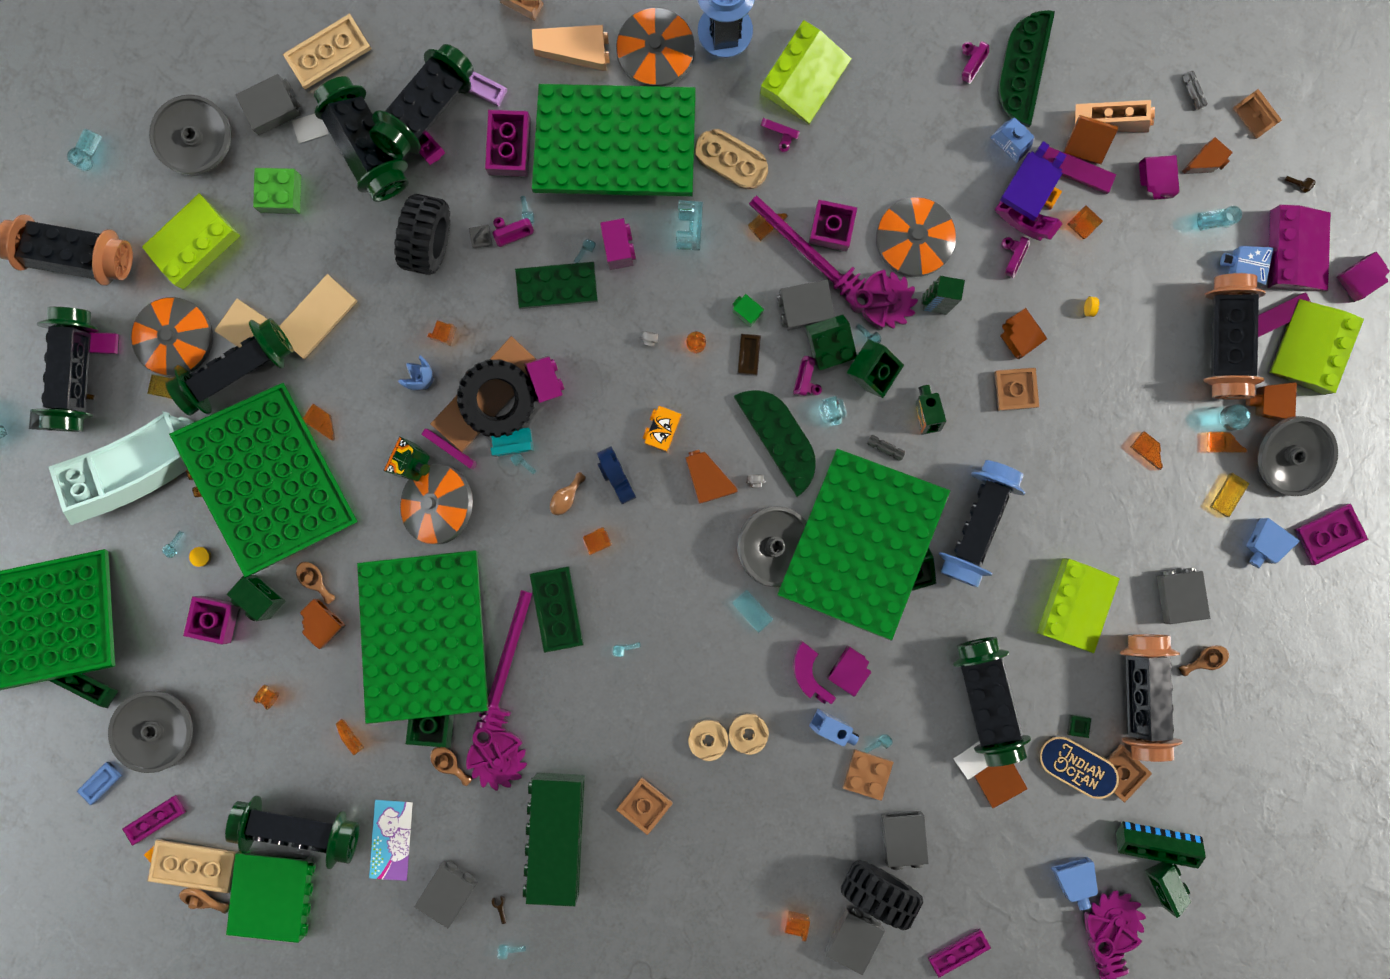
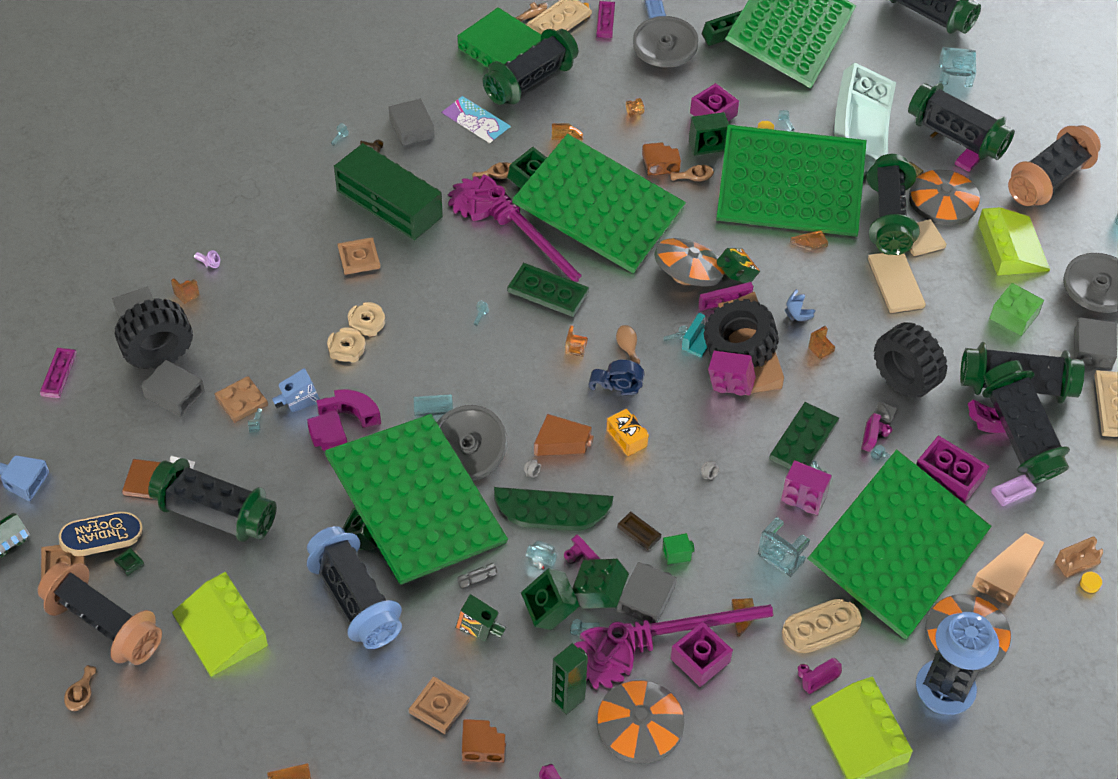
camera: 120 degrees right, 35 degrees down
clear orange wheel [686,331,706,353] -> none
dark grey brick [1156,567,1211,624] -> none
none -> lavender plate [194,250,220,268]

